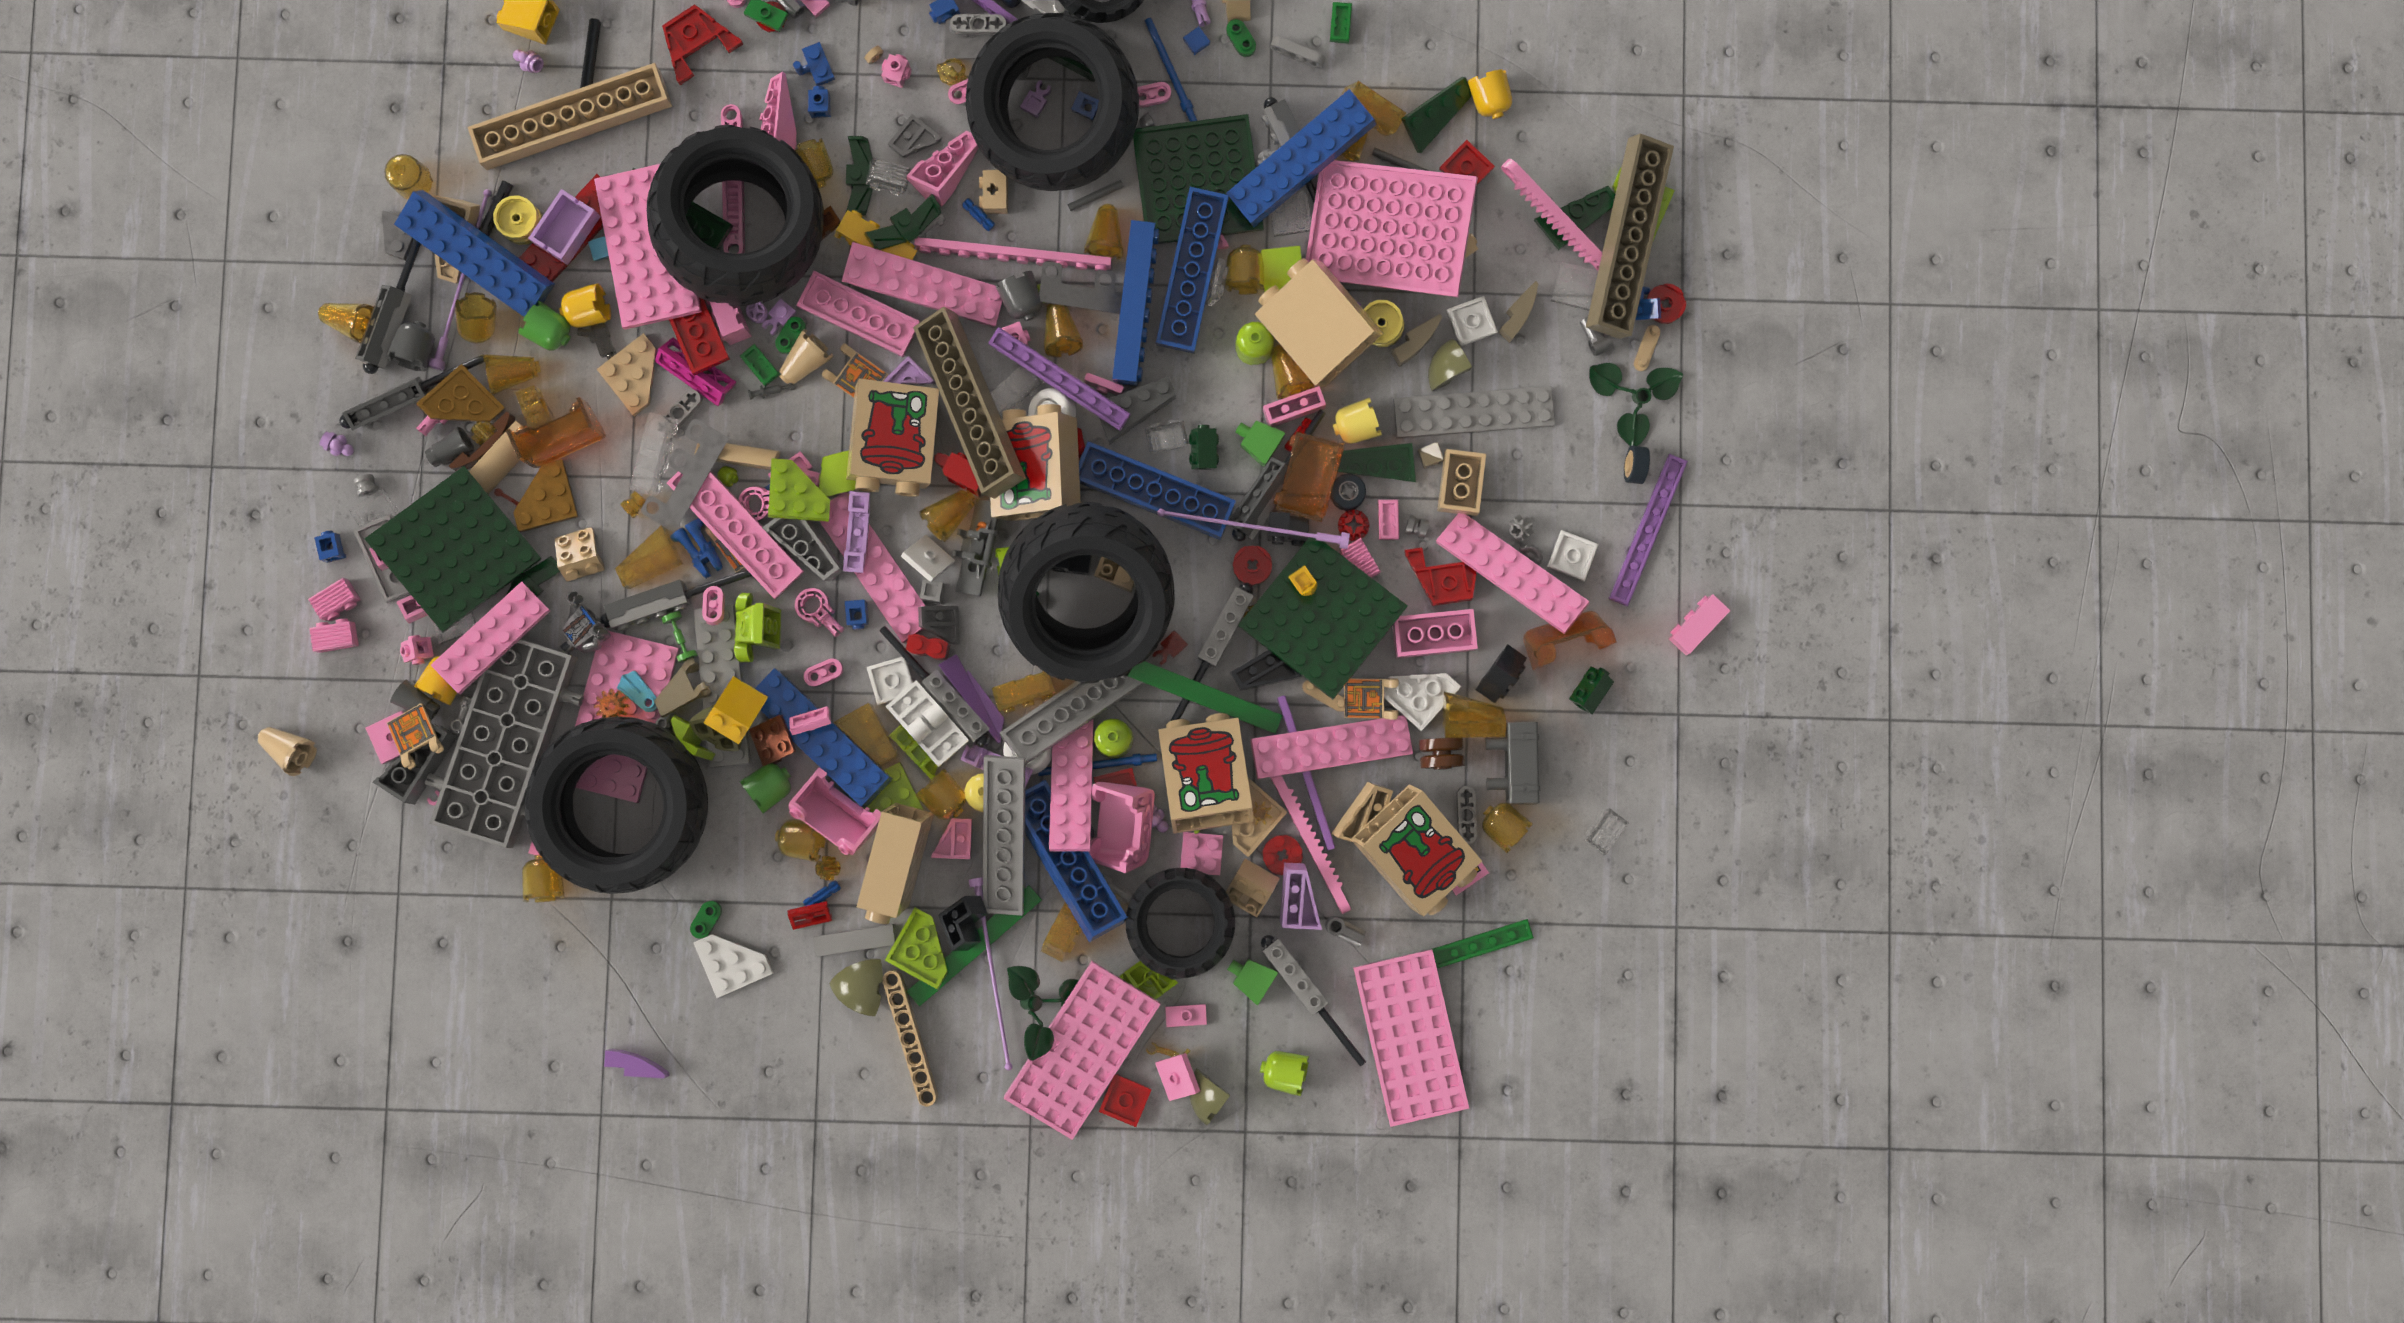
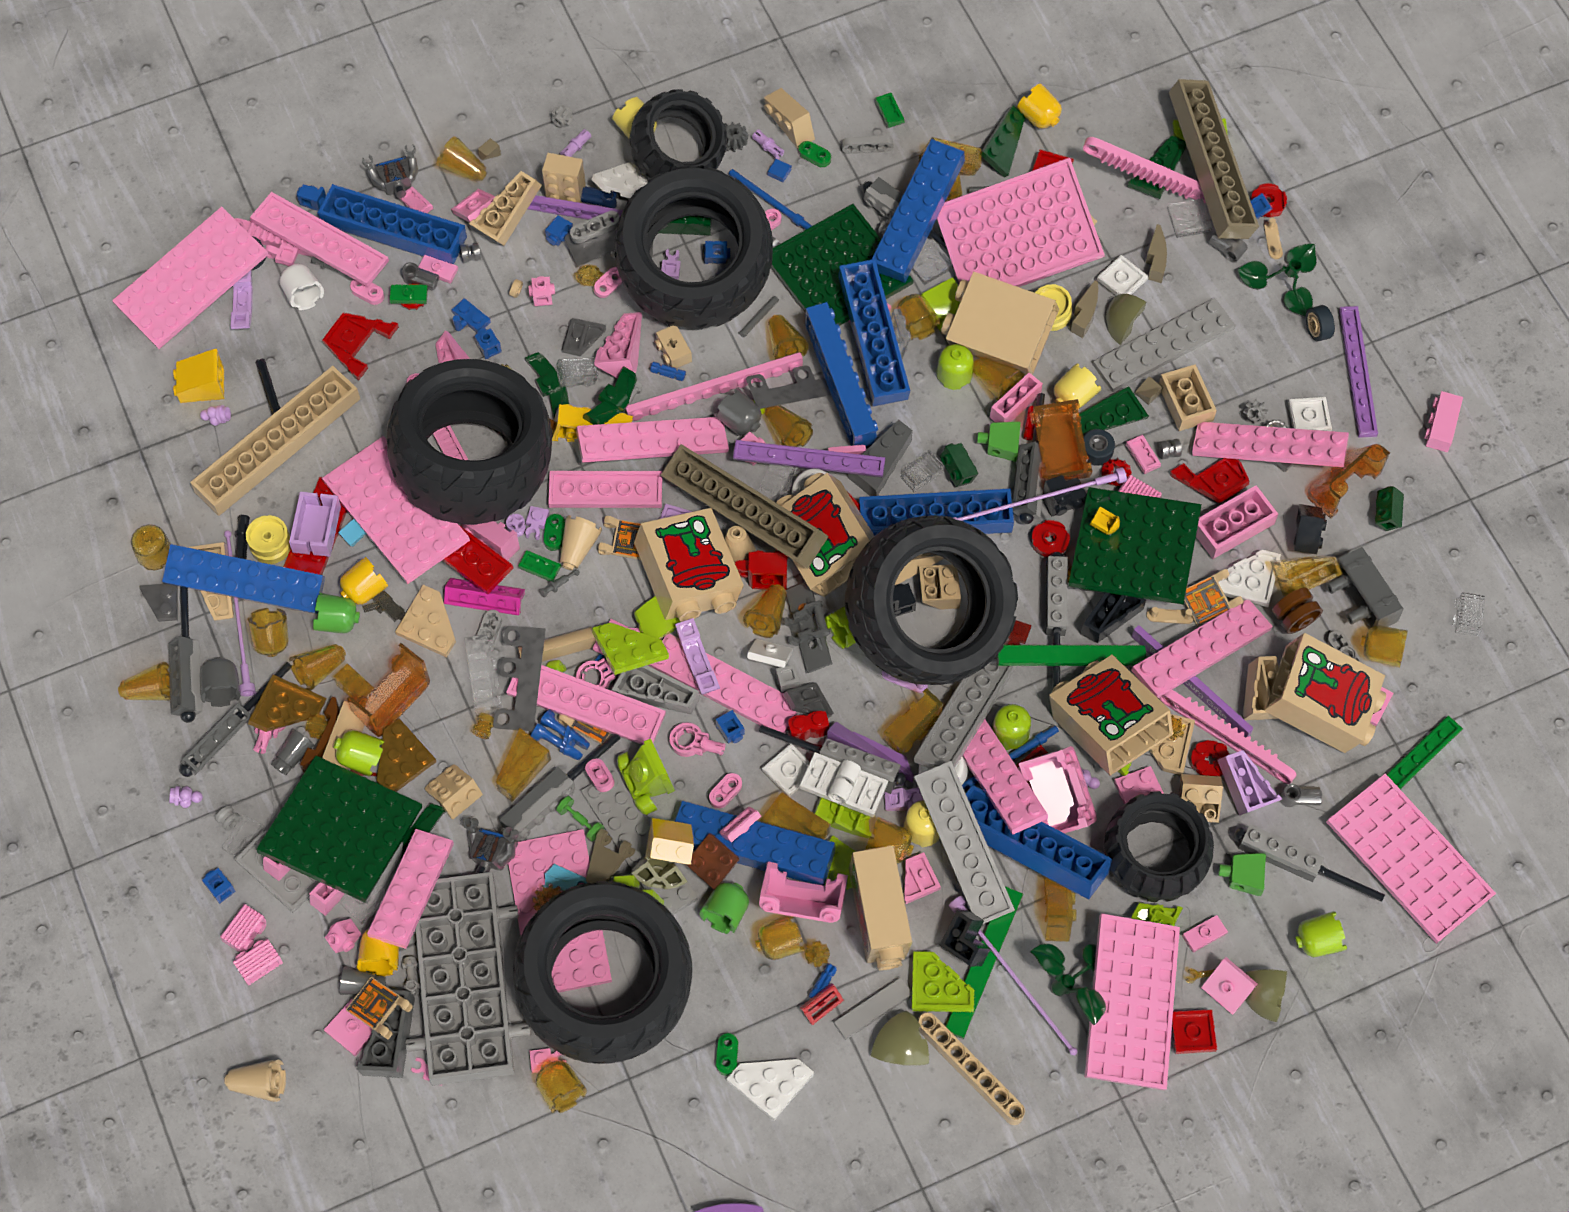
camera: 25 degrees left, 20 degrees down
none -> lime cylinder [333,730,384,777]
none -> tan cone [724,526,756,563]

